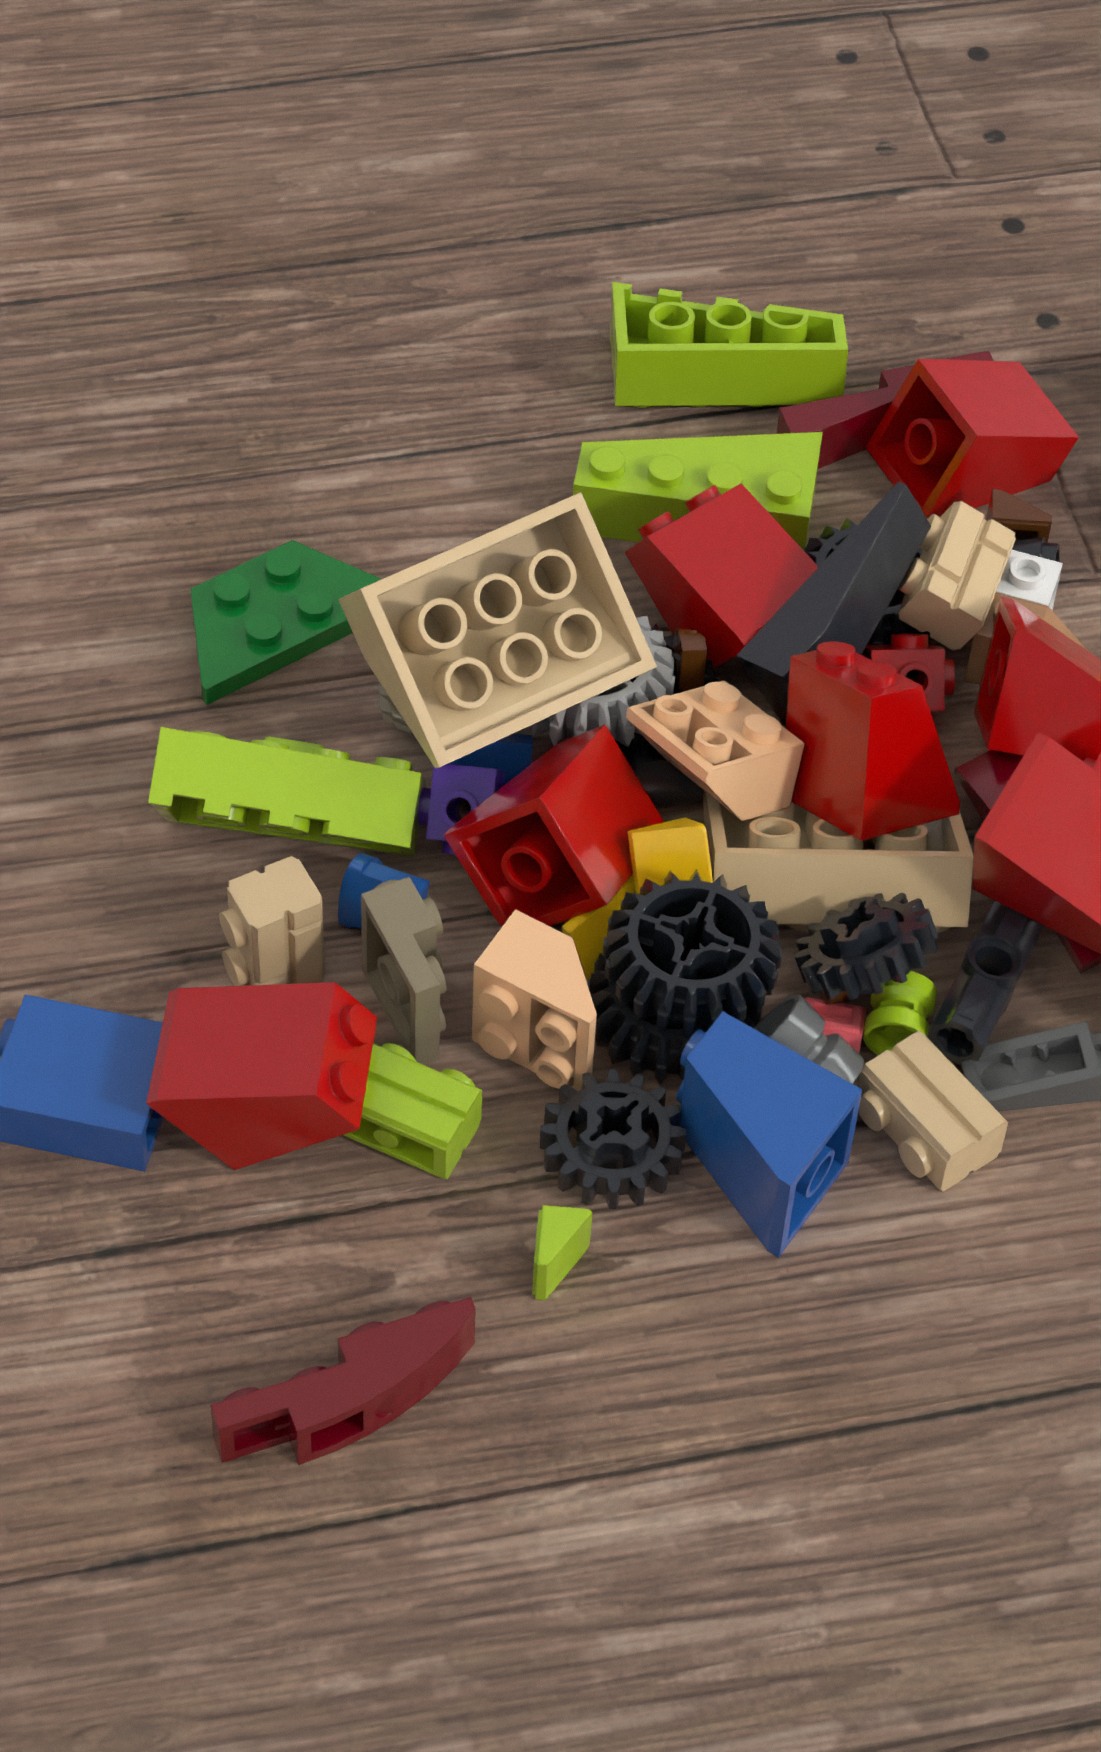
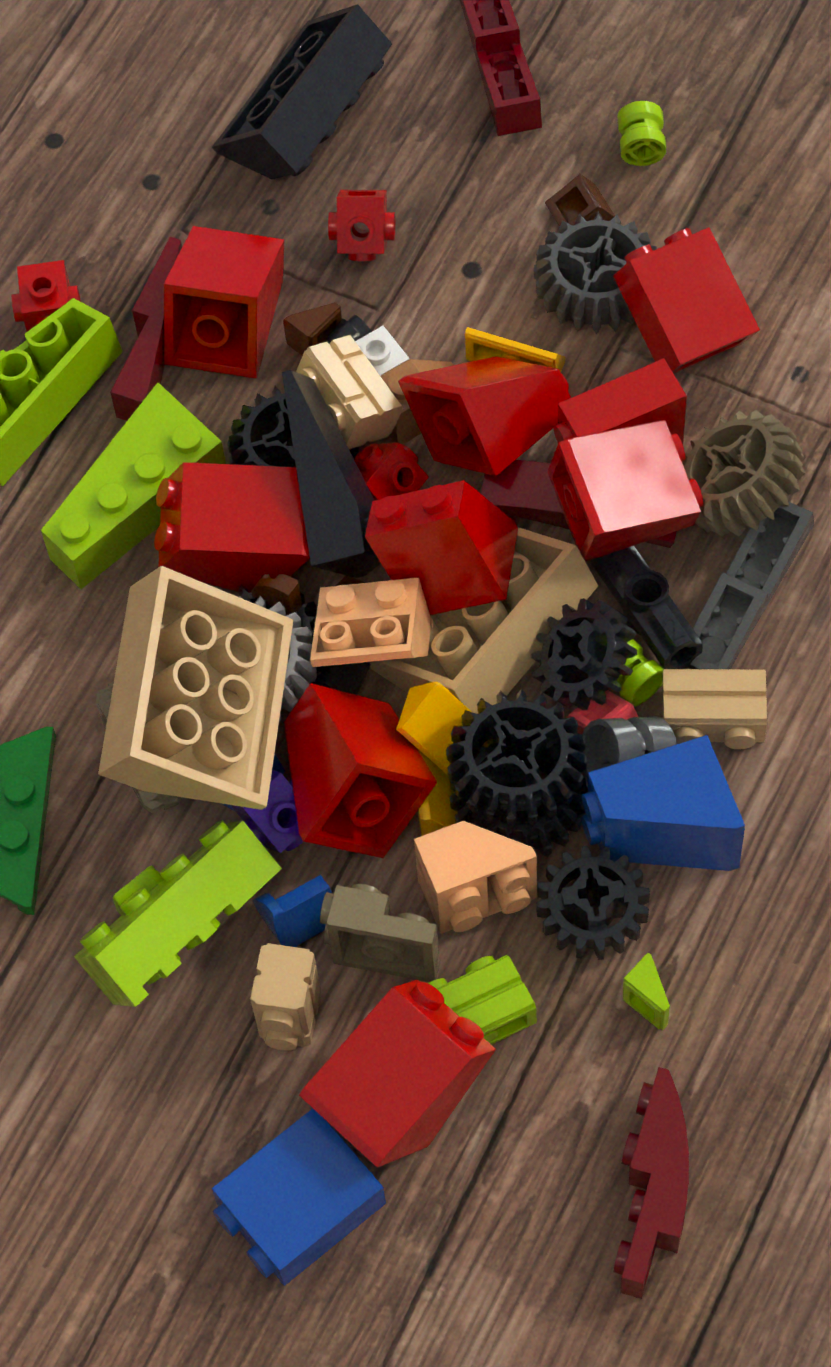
camera: 45 degrees left, 10 degrees up
none -> red brick [11,260,81,332]

